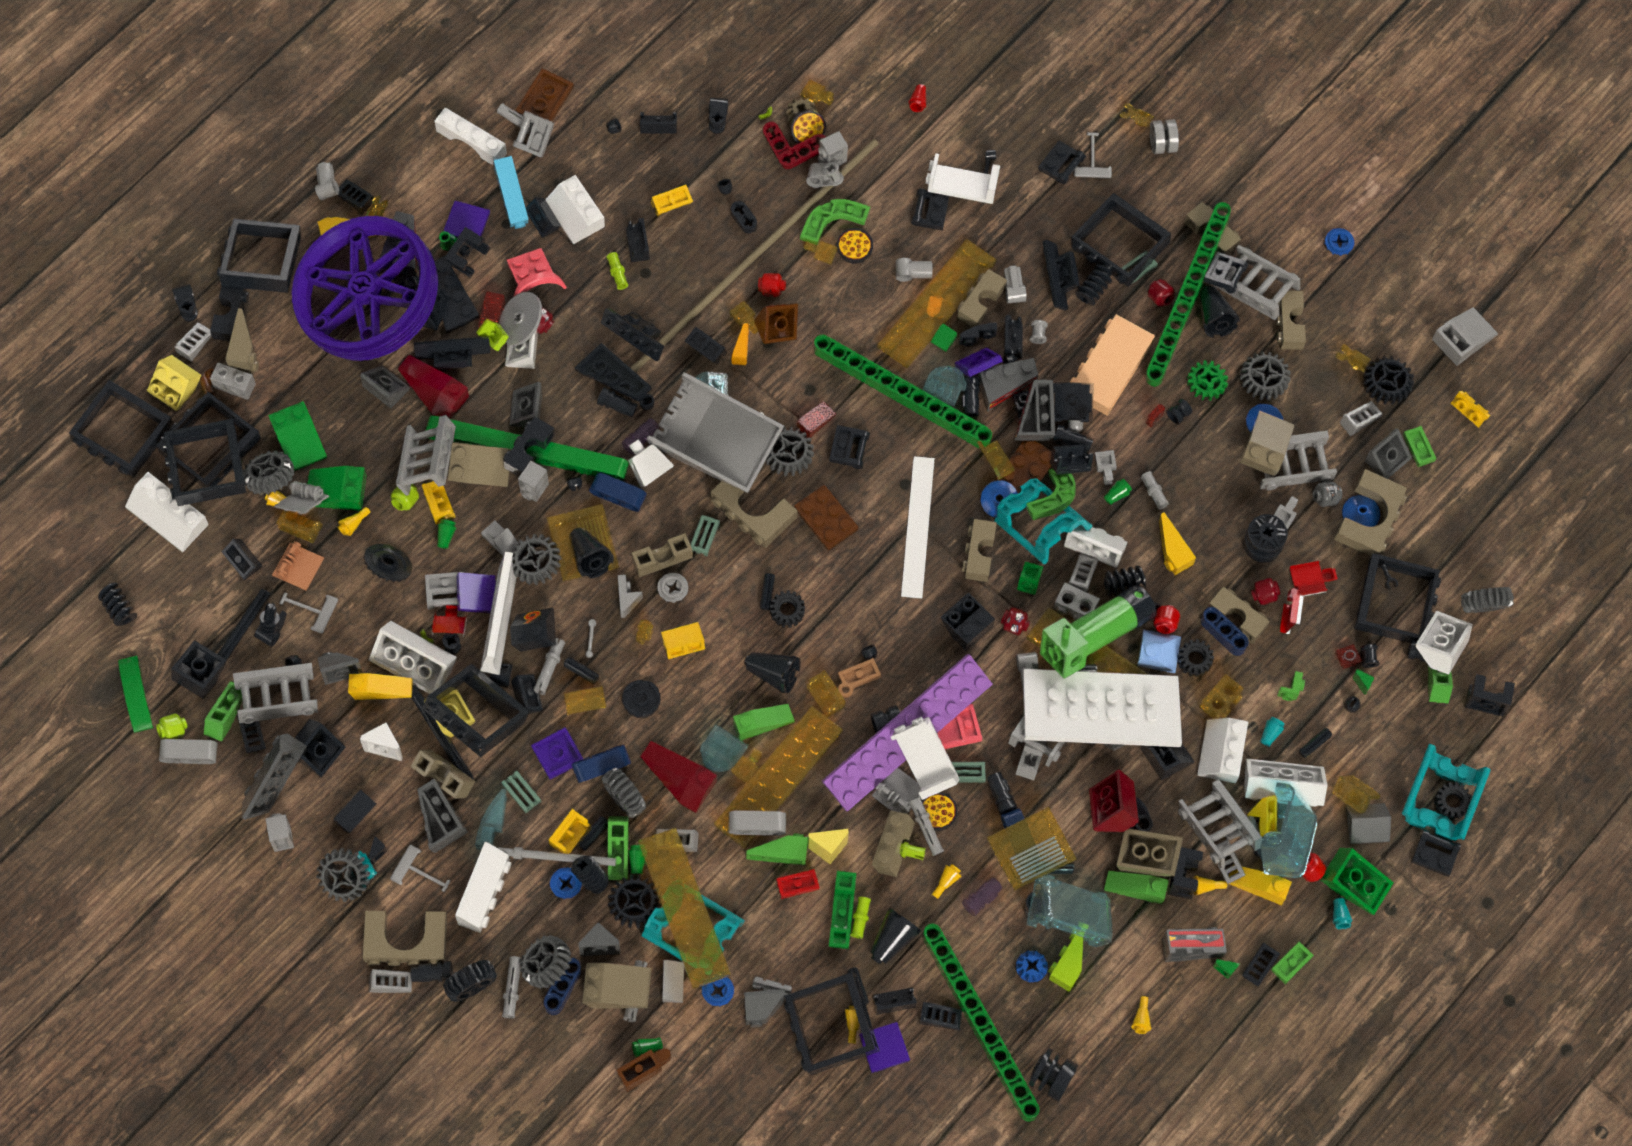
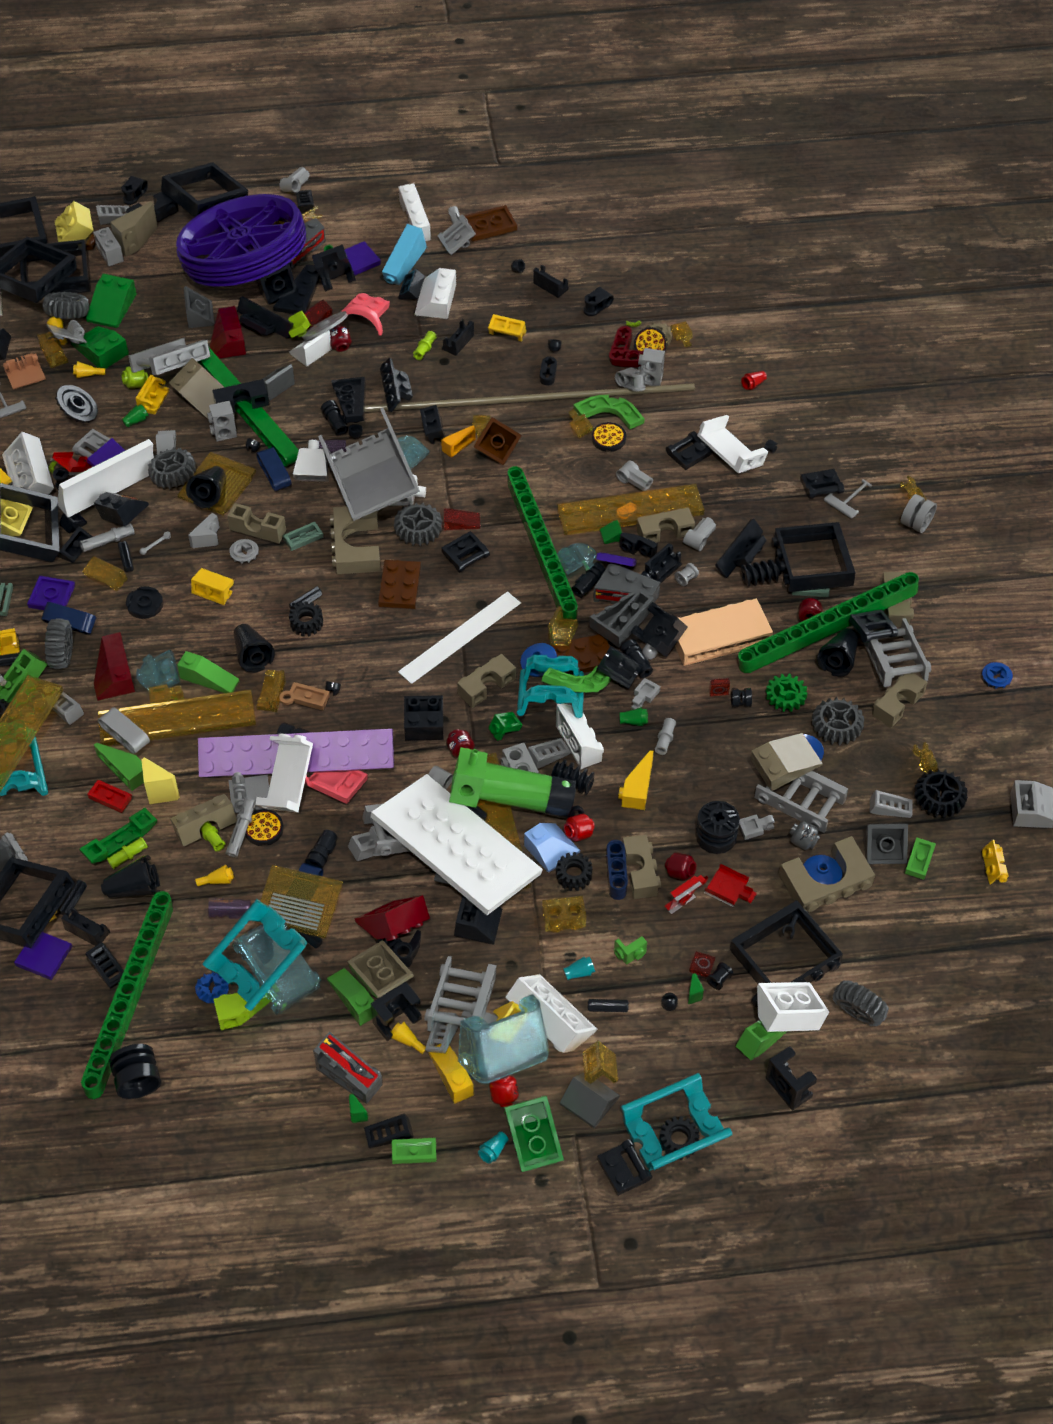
camera: 45 degrees right, 15 degrees down
clear yellow plate [636,619,654,645] -> none
red head [758,273,786,297] -> none
sand green tile [952,762,986,783] -> none
yellow cone [1131,996,1151,1034] -> none
white slope [1197,718,1248,783] -> none
none -> teal piece [202,899,307,1011]

